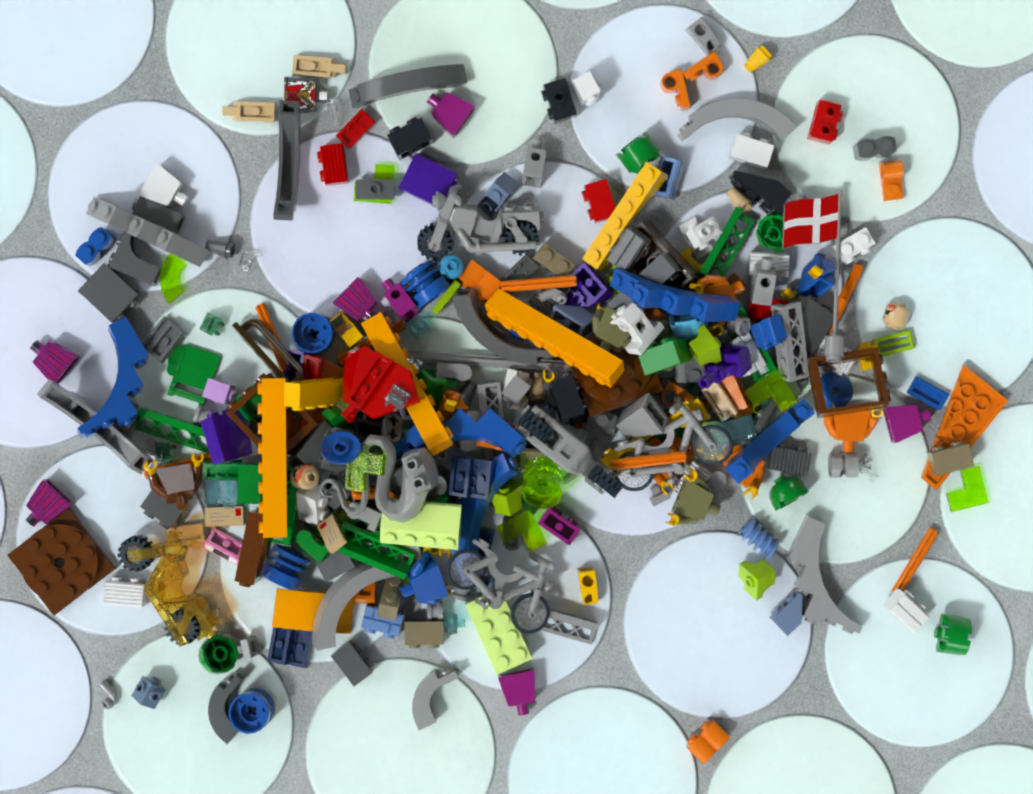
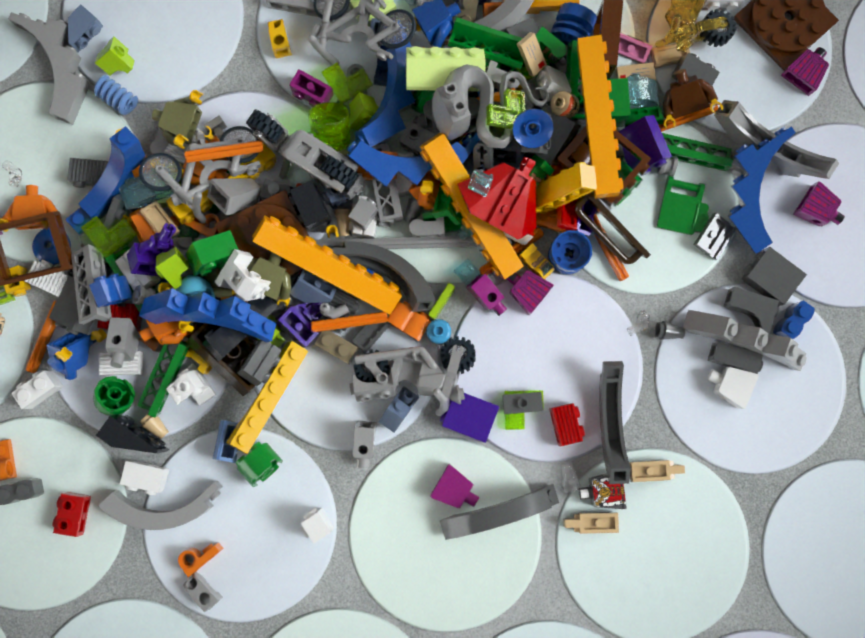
camera: 170 degrees right, 5 degrees down
clear green tile [155,442,177,462] -> none
clear neon green tile [160,253,187,304] -> none
clear green tile [199,312,225,336] -> none
lavender brick [202,378,237,404] -> none
red plate [336,109,376,150] -> none
black brick [387,117,433,161] -> none
blue wheel [400,260,451,310] -> none
dark blue slope [449,456,494,500] -> none
black brick [541,78,577,124] -> none
red brick [581,179,616,224] -> none
orange plate [660,69,690,111] -> none
yellow cone [744,45,772,73] -> none
green cylinder [769,475,809,511] -> none
flag [782,190,845,363] -> none
light grey wheel [828,453,859,478] -> none

